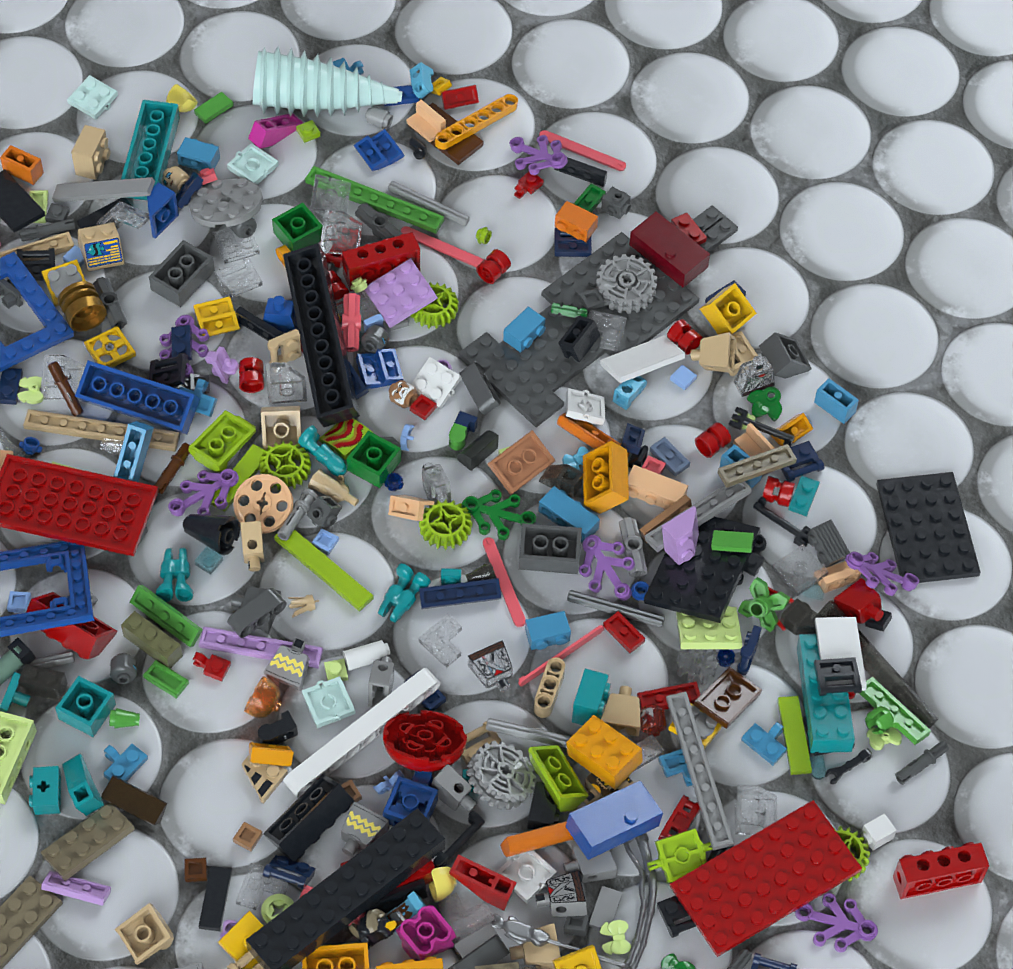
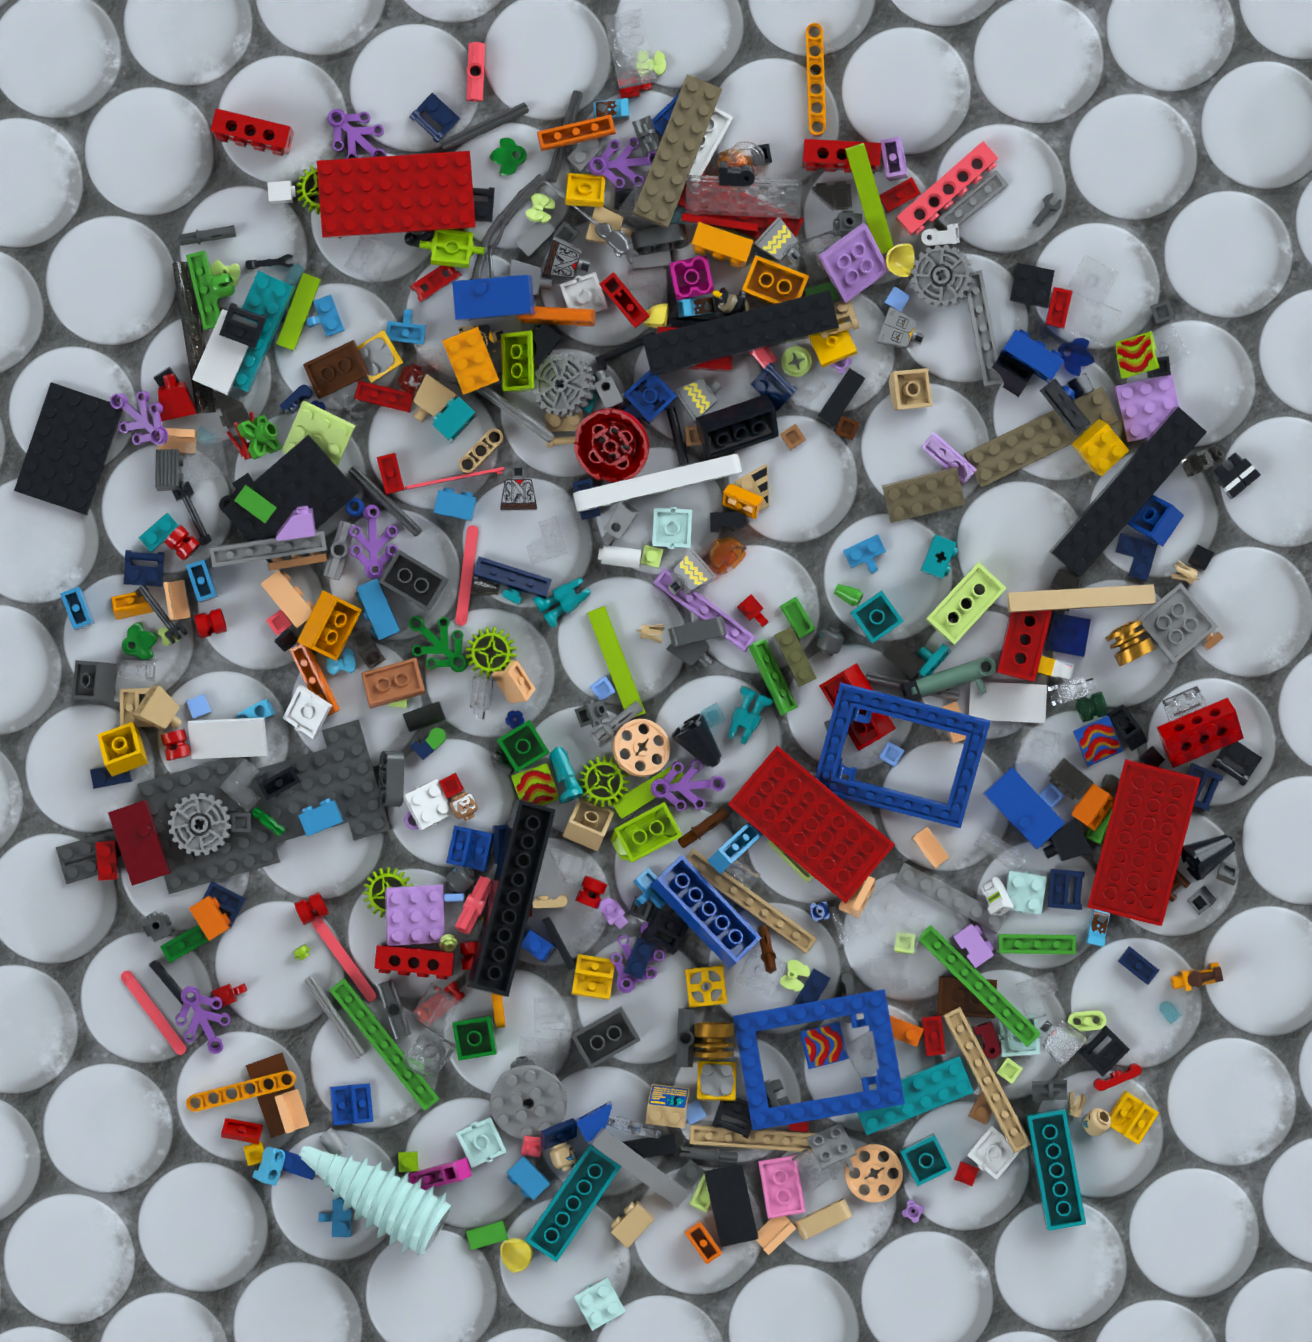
camera: 150 degrees left, 30 degrees up
teal slope [62,754,104,816] -> none
dark brown slope [101,775,168,825] -> none
tan torso [240,521,264,572] -> none
tan piece [308,469,359,506] -> none
light blue piece [373,770,404,794] -> none
light blue piece [400,424,414,451] -> none
black arm [409,137,426,160] -> none
dark blue plate [620,423,645,455] -> none
sand blue plate [650,437,690,476] -> none
light grey tile [666,692,734,850] -> none
dark tan plate [717,444,797,488] -> none
none -> black piece [666,407,689,465]

